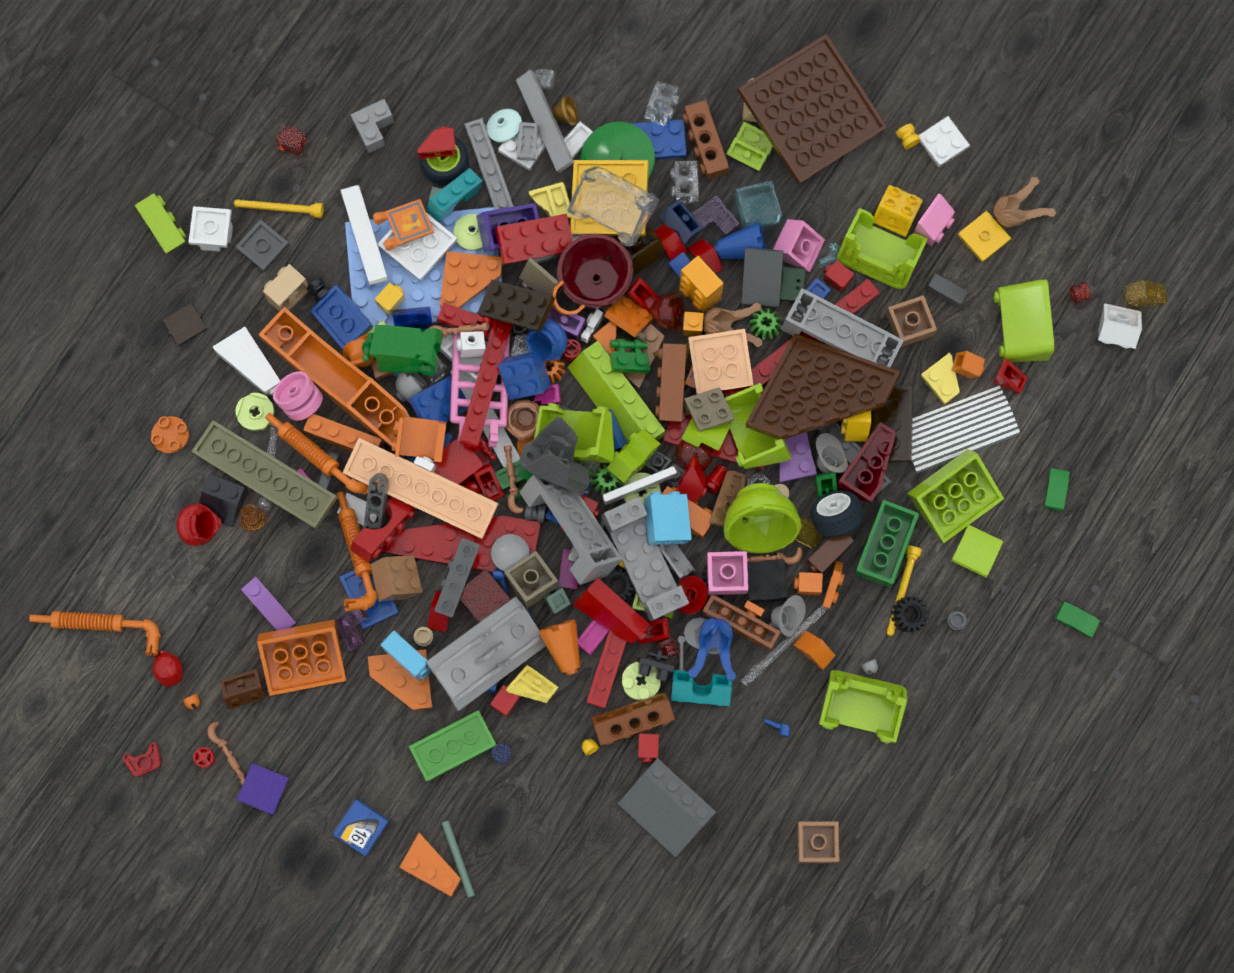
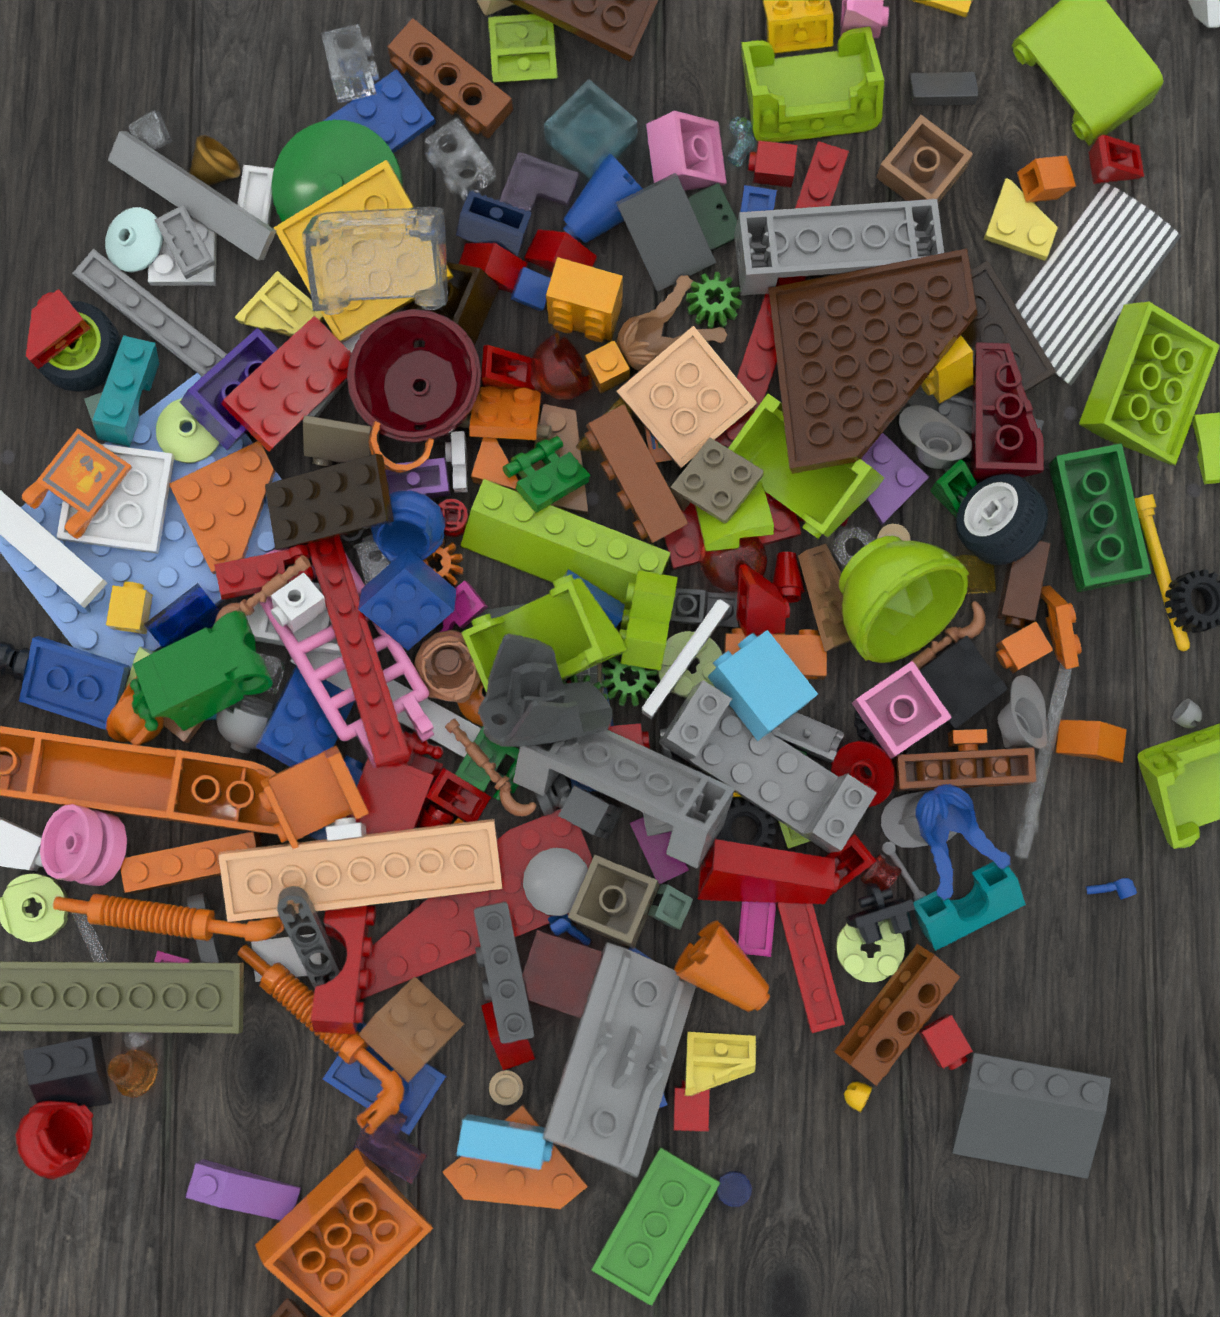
camera: 30 degrees left, 5 degrees up
none -> dark grey slope [558,785,624,839]

